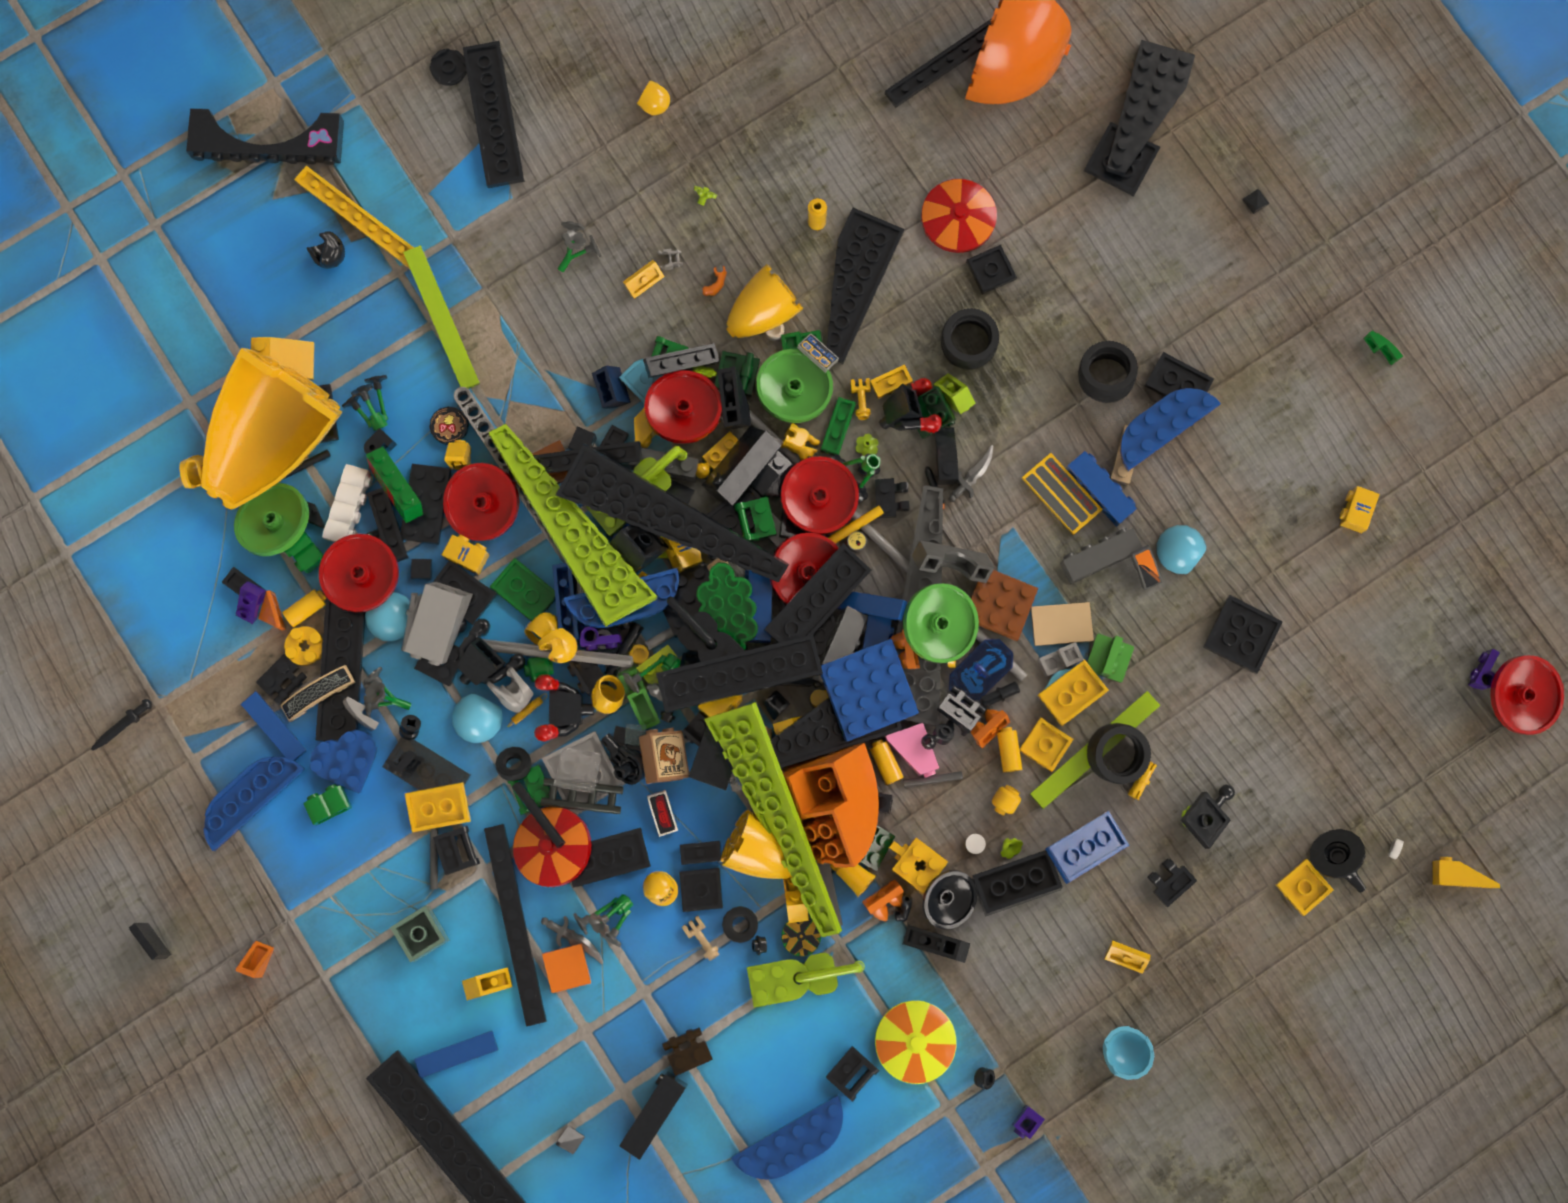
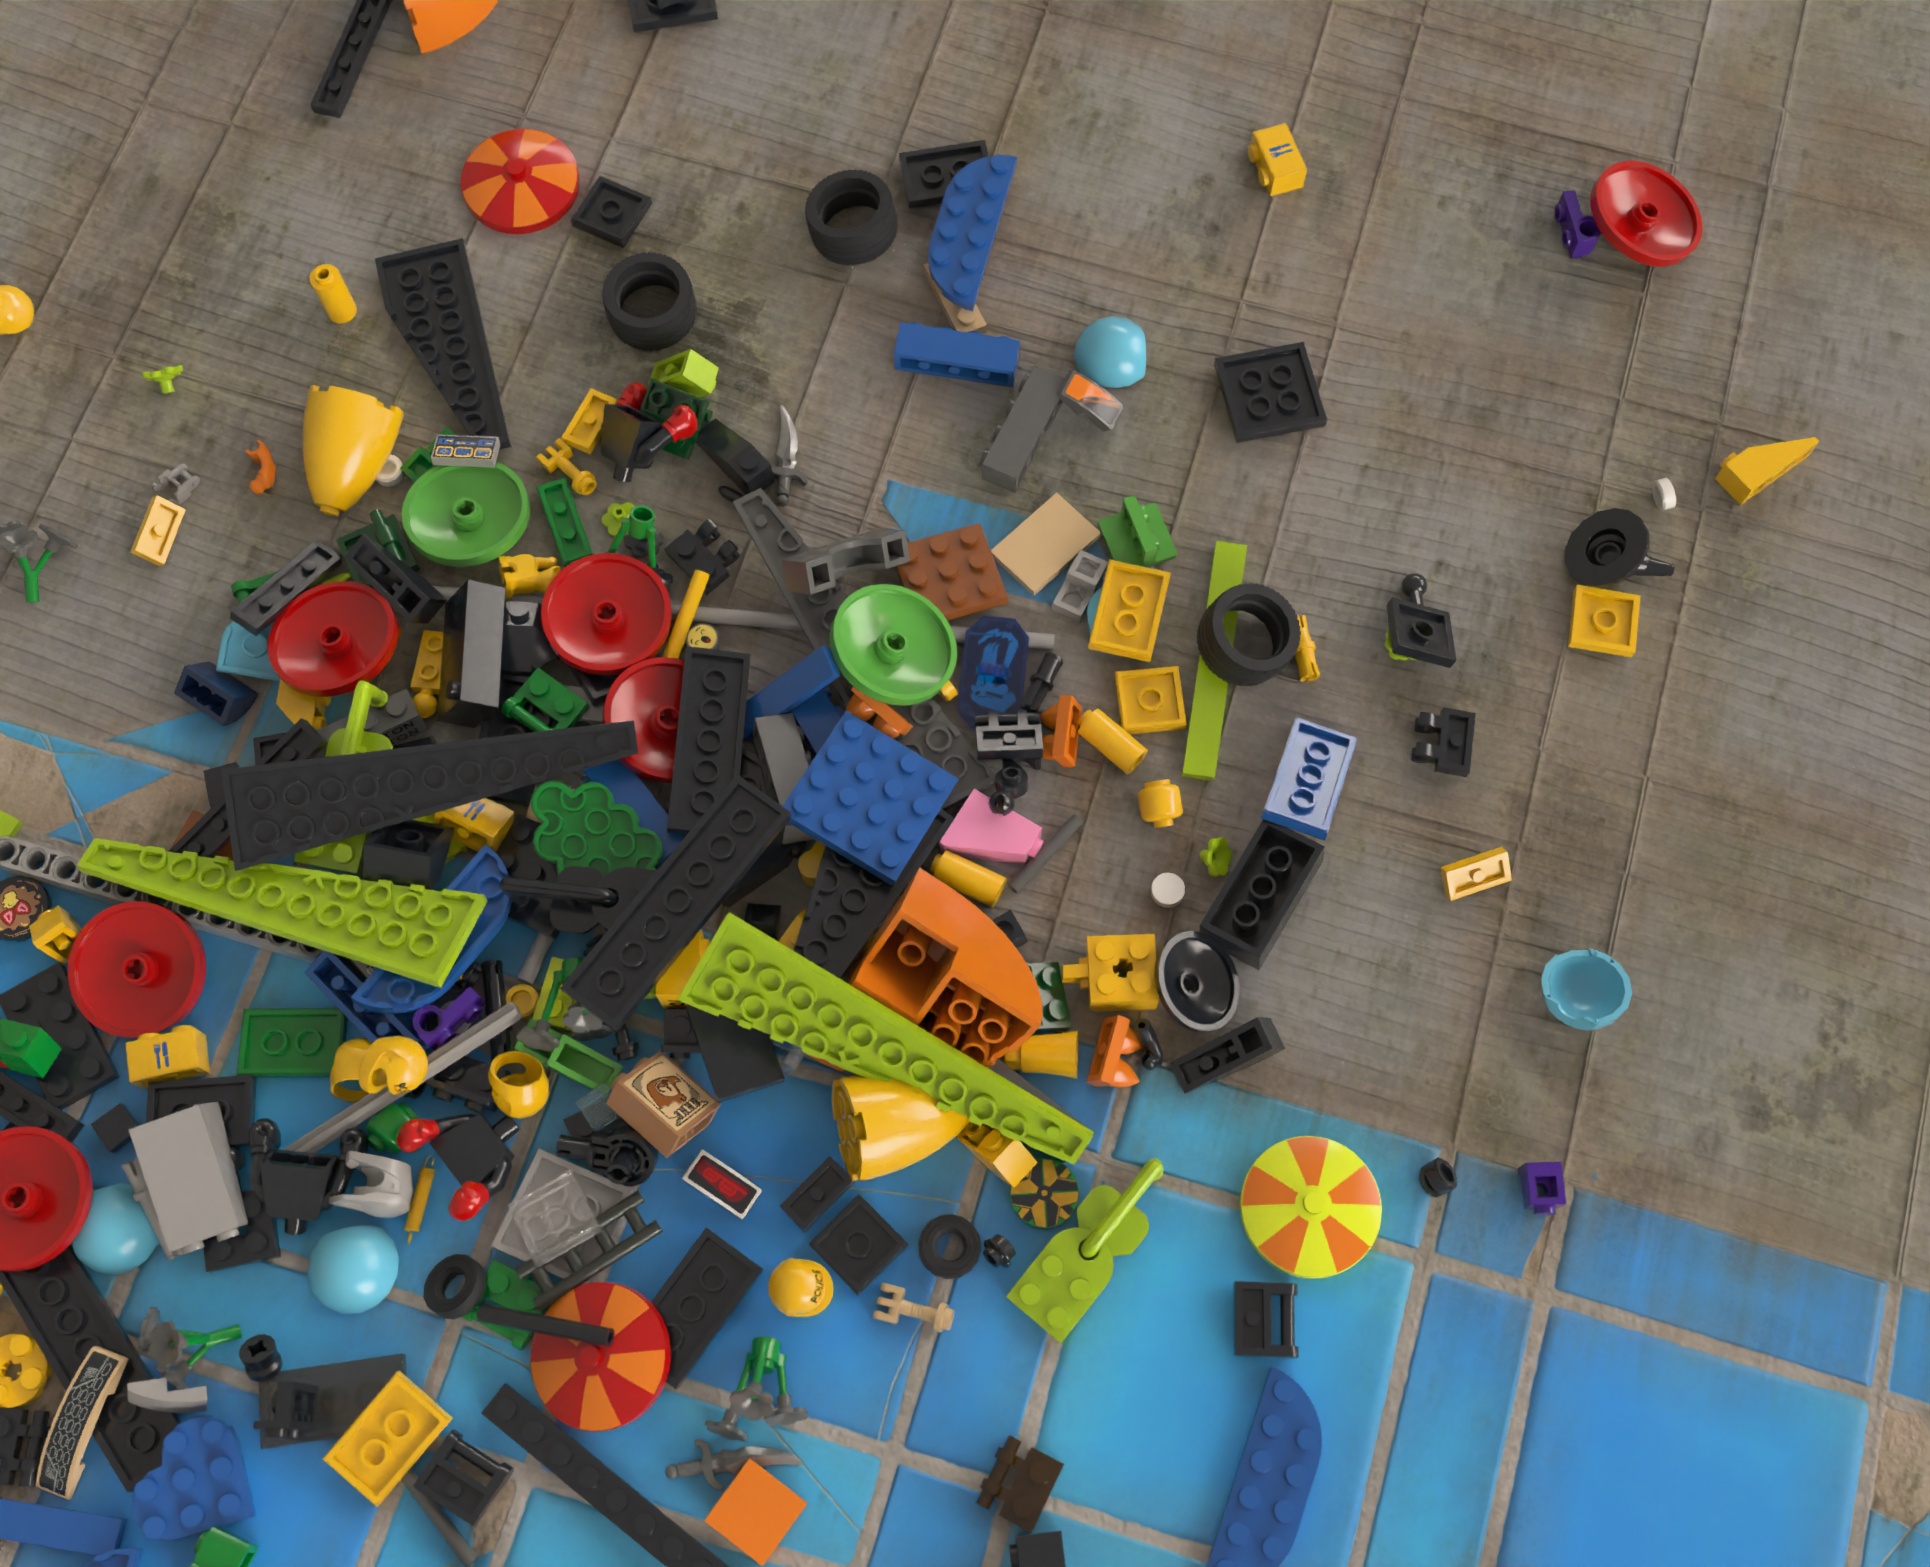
camera: 40 degrees left, 10 degrees down
dark grey tile [1021,453,1103,535] -> none

